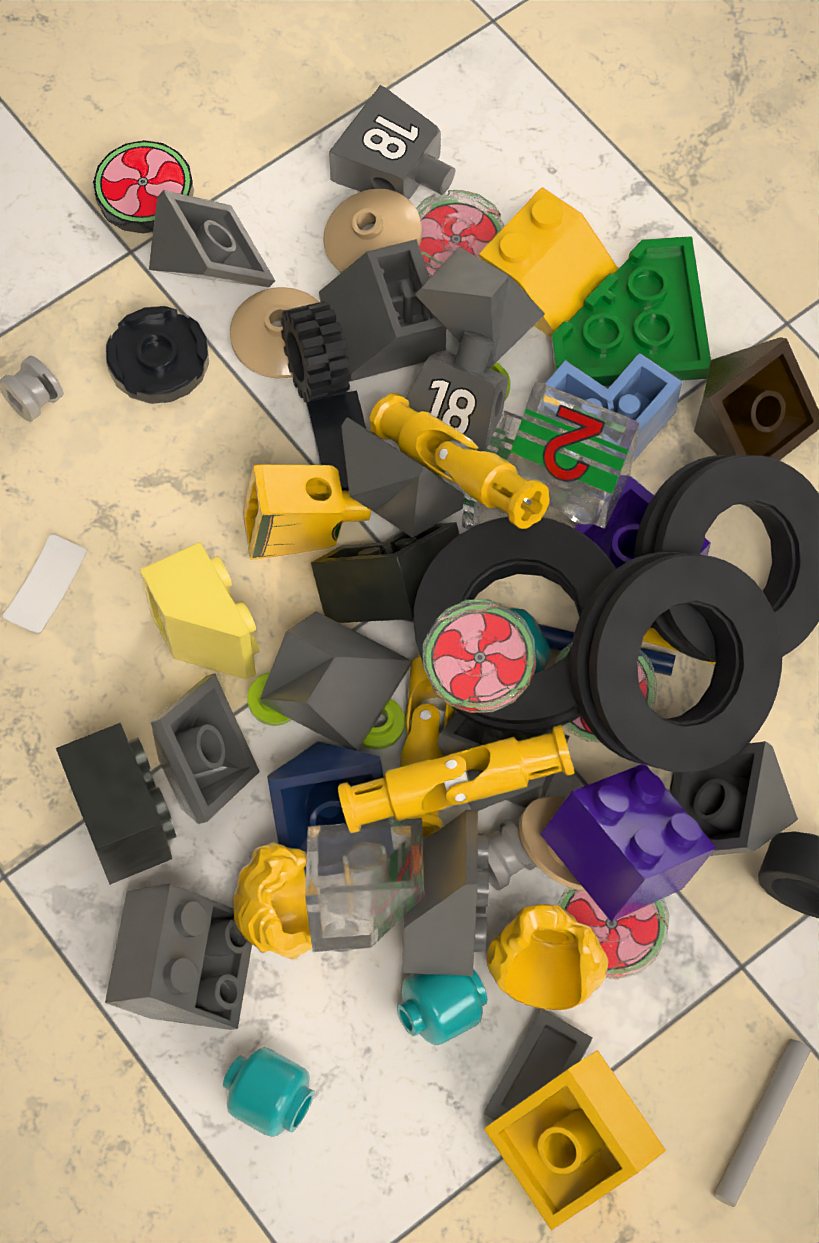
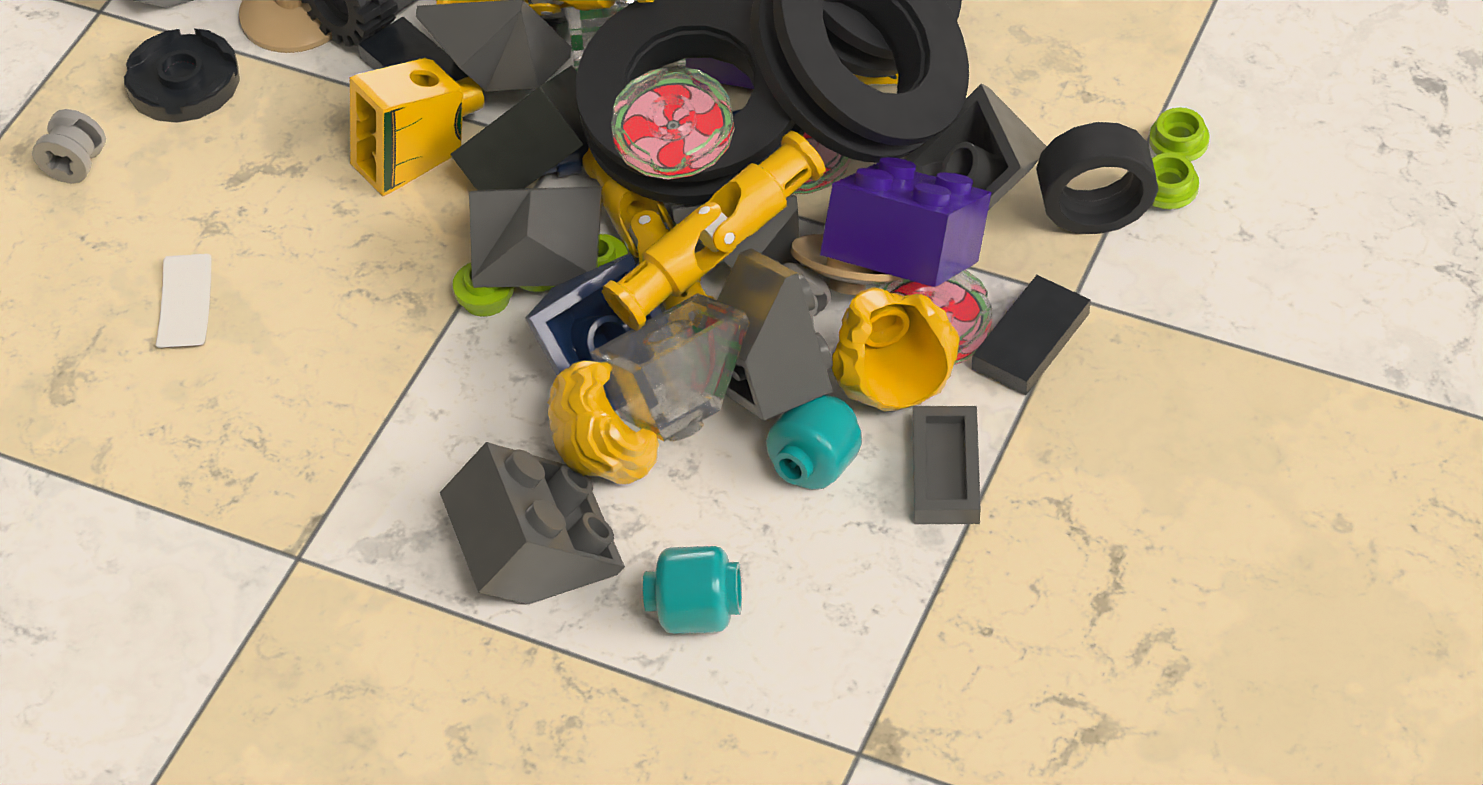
camera: 25 degrees left, 15 degrees down
pearl dark grey brick [56,722,177,885] -> none
light yellow slope [140,542,260,680] -> none
dark grey slope [151,673,260,824] -> none
yellow slope [484,1050,666,1231] -> none
light grey bar [714,1039,811,1207] -> none
none -> black tile [972,275,1091,395]

